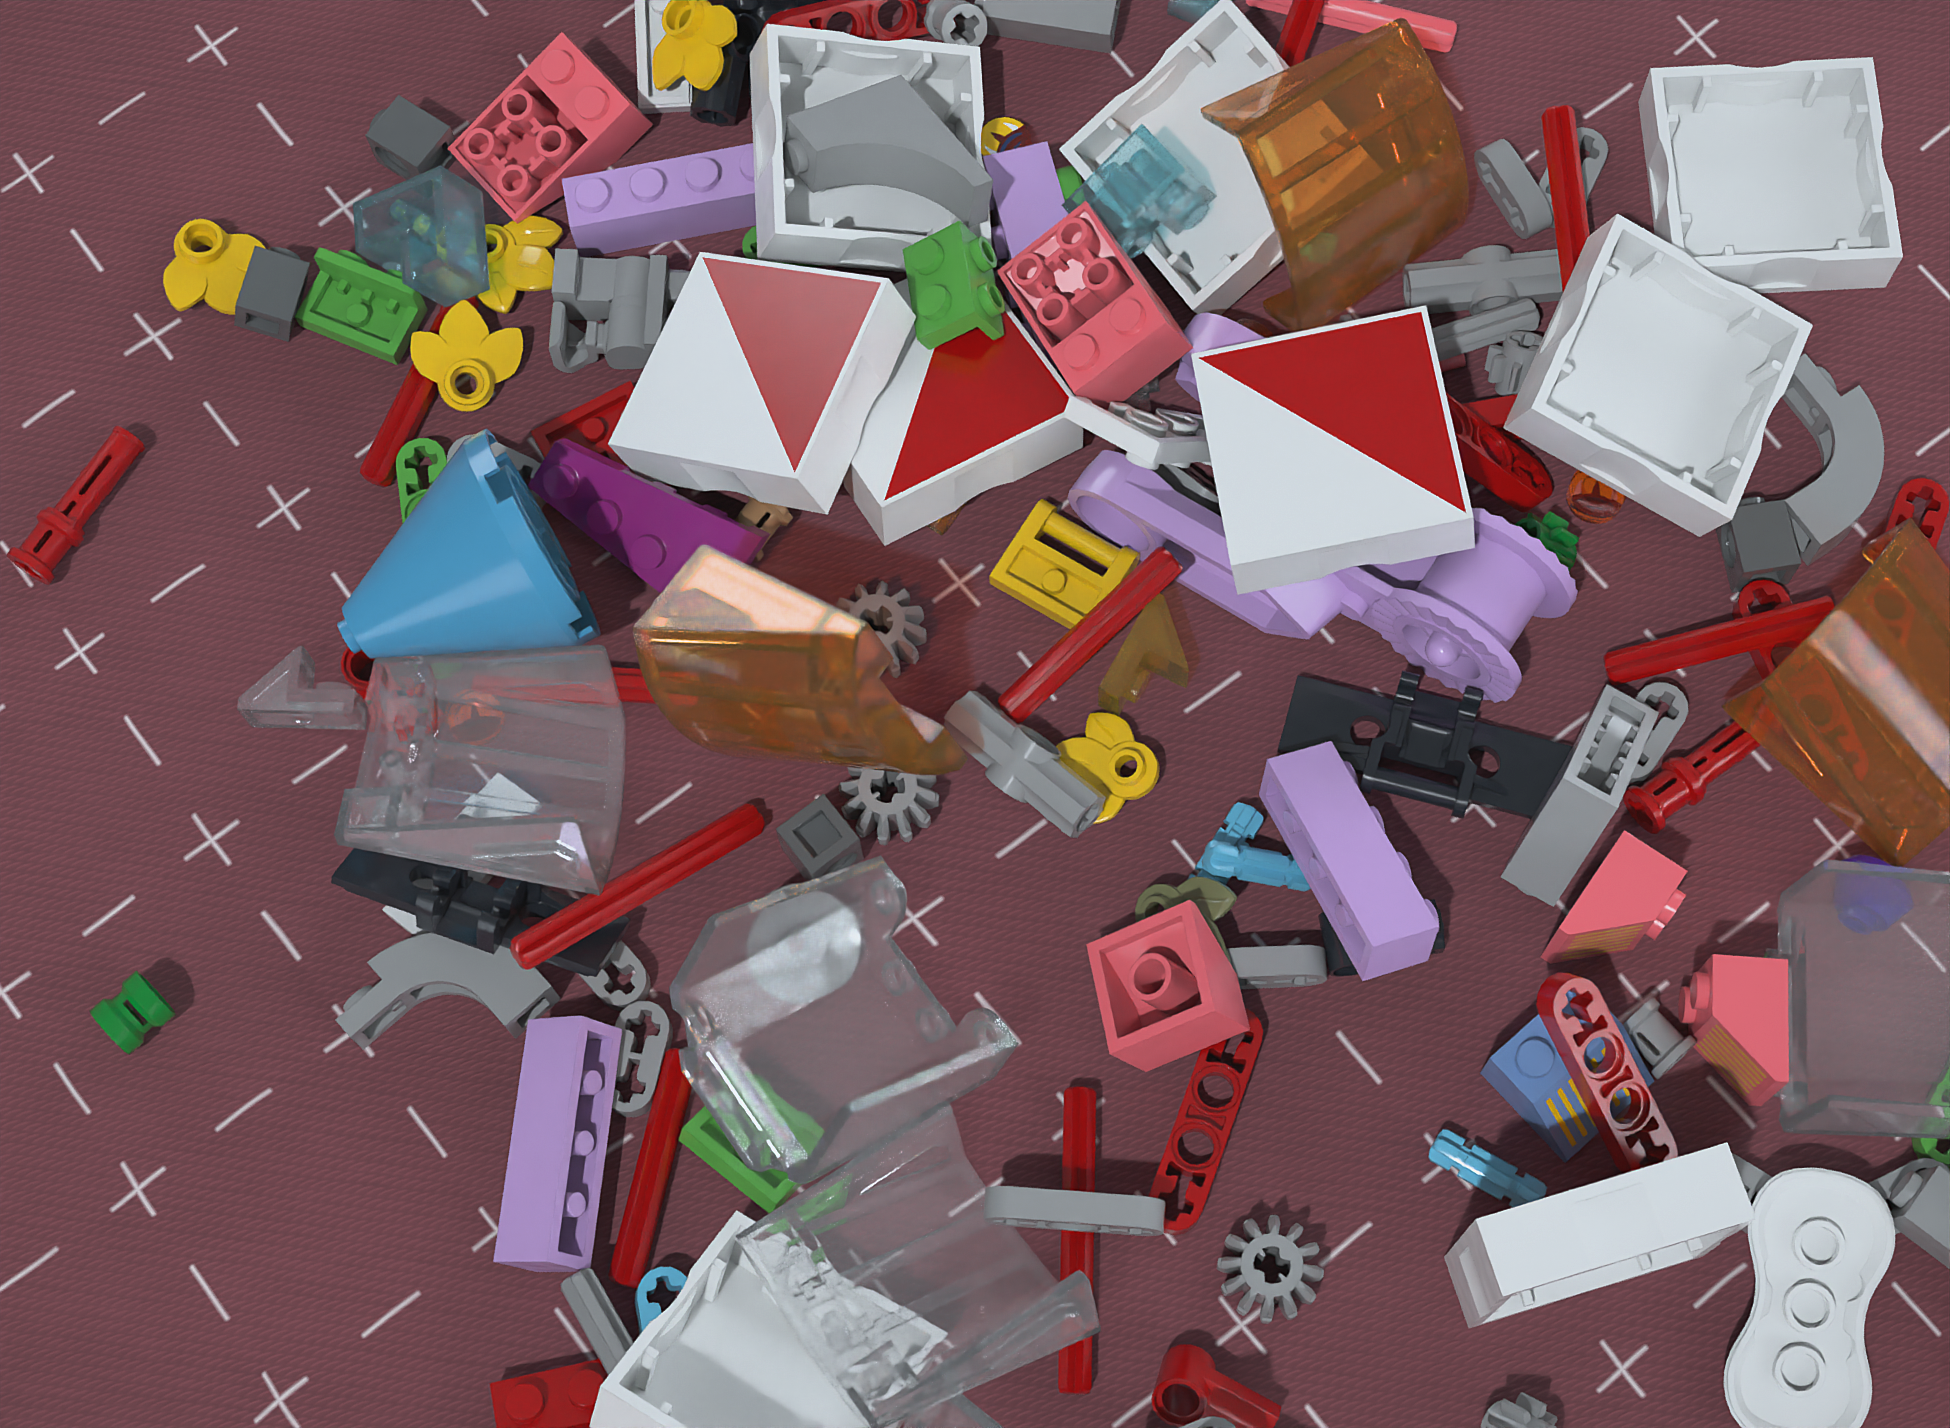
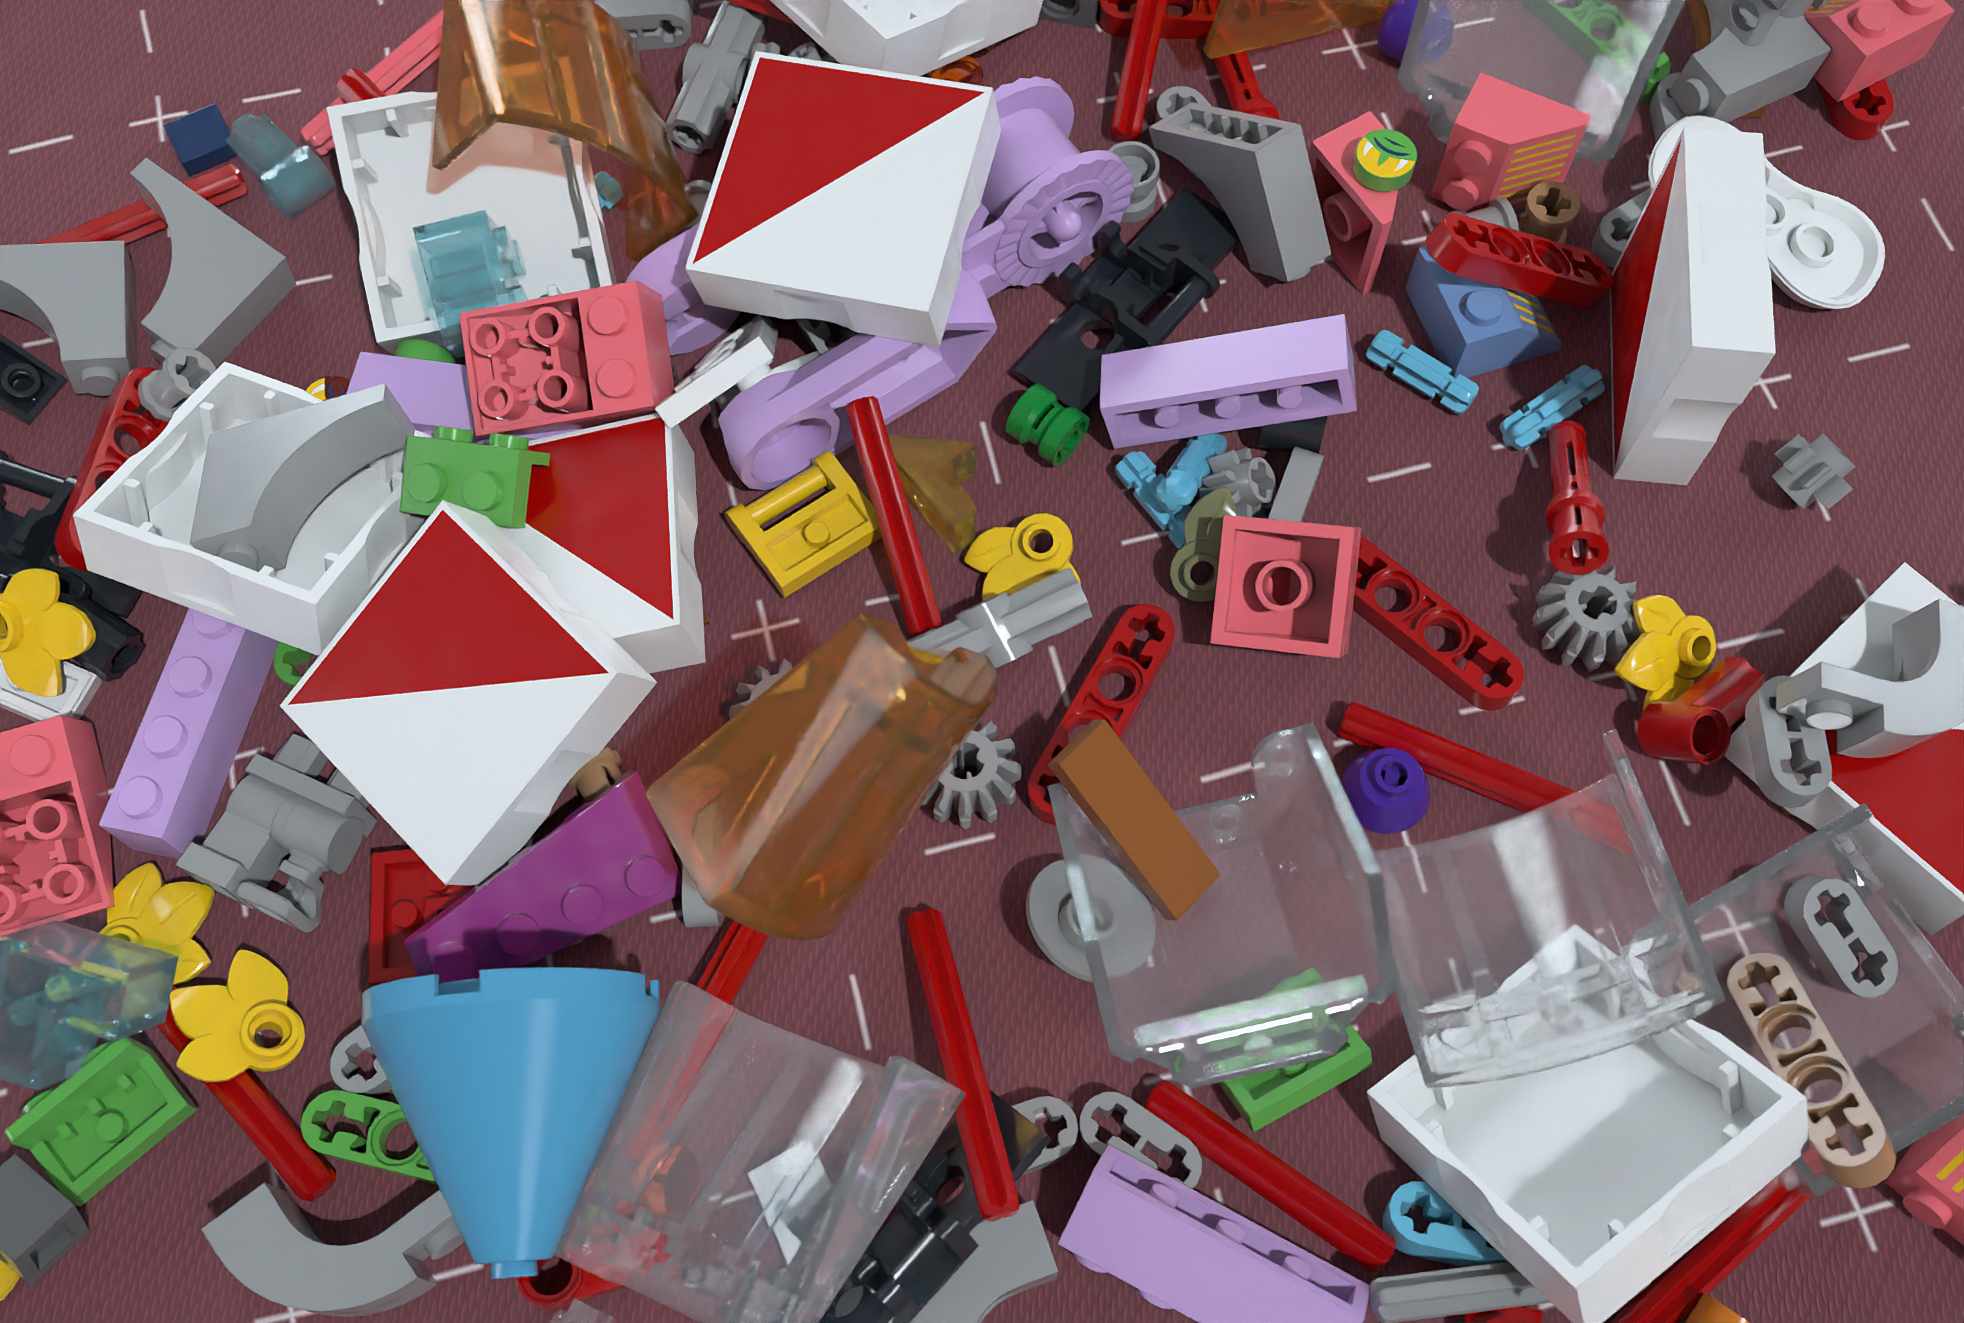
camera: 70 degrees left, 5 degrees down
dark grey brick [776,793,864,888] -> none
light grey beam [983,1186,1165,1236] -> none
none -> light grey arch [201,1183,464,1317]
none -> green wheel [1006,383,1090,467]
none -> red beam [1027,604,1175,825]
none -> dark orange tile [1048,719,1221,921]
none -> light grey wheel [1108,141,1160,223]
none -> light grey gear [1199,447,1276,518]
none -> dark purple cone [1340,748,1431,834]
none -> bright green tile [1352,129,1417,192]
none -> medium azure axle [1366,330,1479,414]
none -> medium nougat bush [1518,181,1580,244]
none -> red pin [1545,421,1610,575]
none -> yellow plate [1615,595,1716,710]

